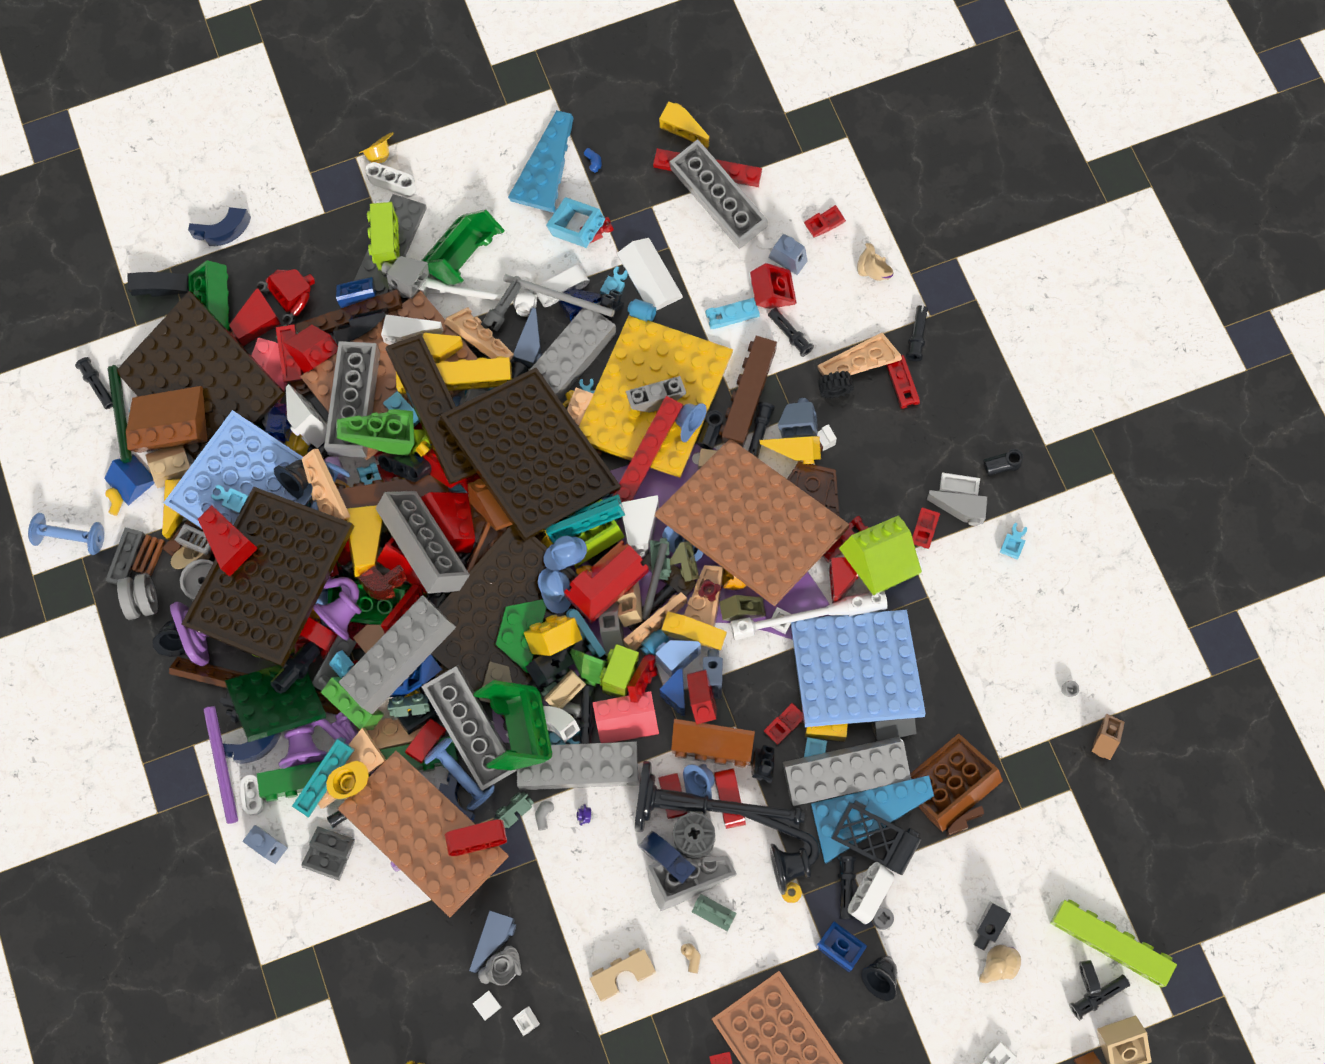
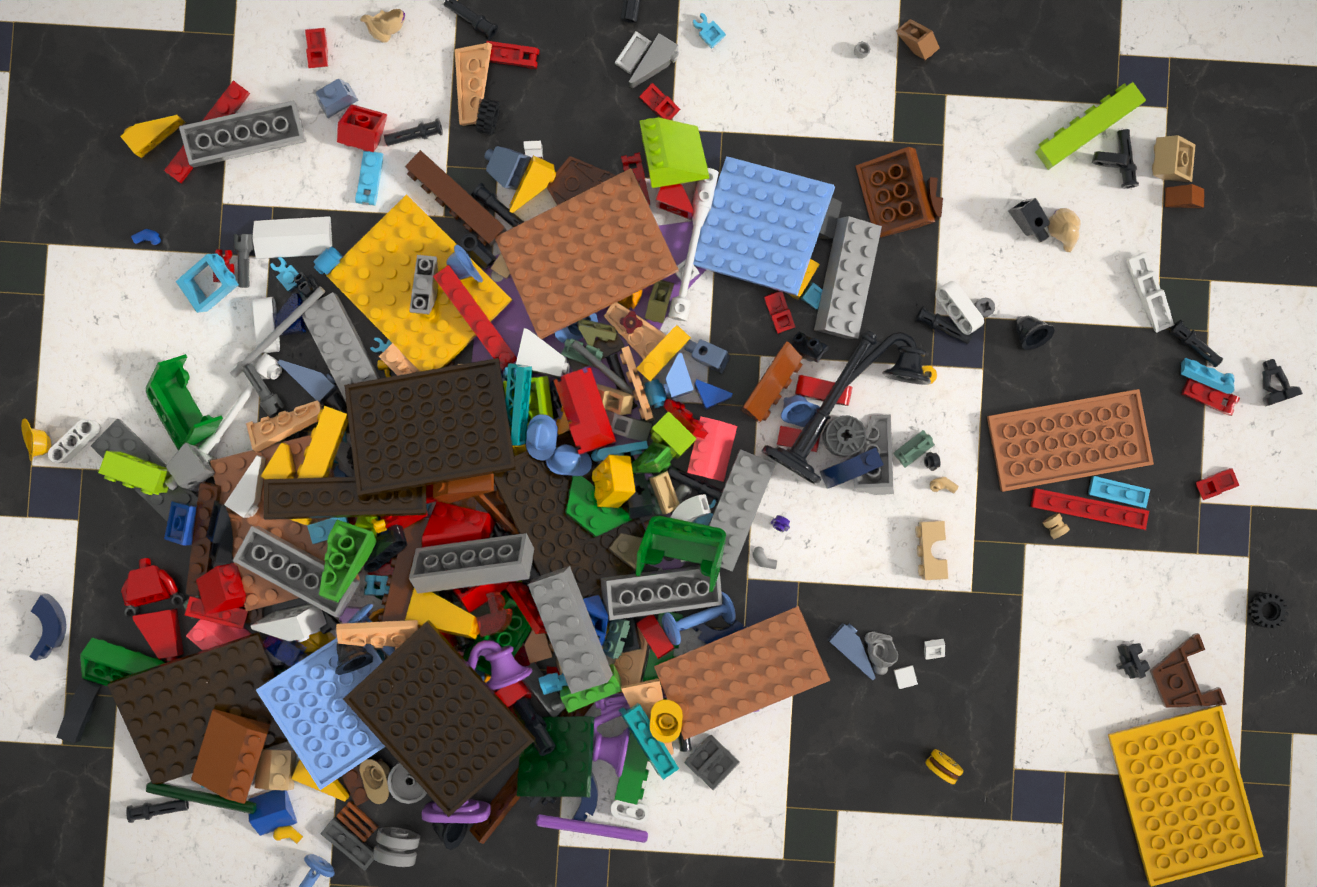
camera: 70 degrees left, 15 degrees up
light grey slope [175,523,211,555] -> none
red wedge [198,505,258,576] -> none
medium azure plate [211,485,248,514] -> none
sand blue torso [242,825,288,864] -> none
red beam [445,819,507,856] -> none
sand green hinge [494,791,534,829] -> none
dark azure wing [508,110,573,213] -> none
red slope [687,669,717,725] -> none
dark azure wing [811,775,934,864] -> none
blue slope [816,921,867,972] -> none
black piece [831,800,921,875] -> none
none -> dark grey piece [233,234,253,288]
none -> black plate [924,452,941,471]

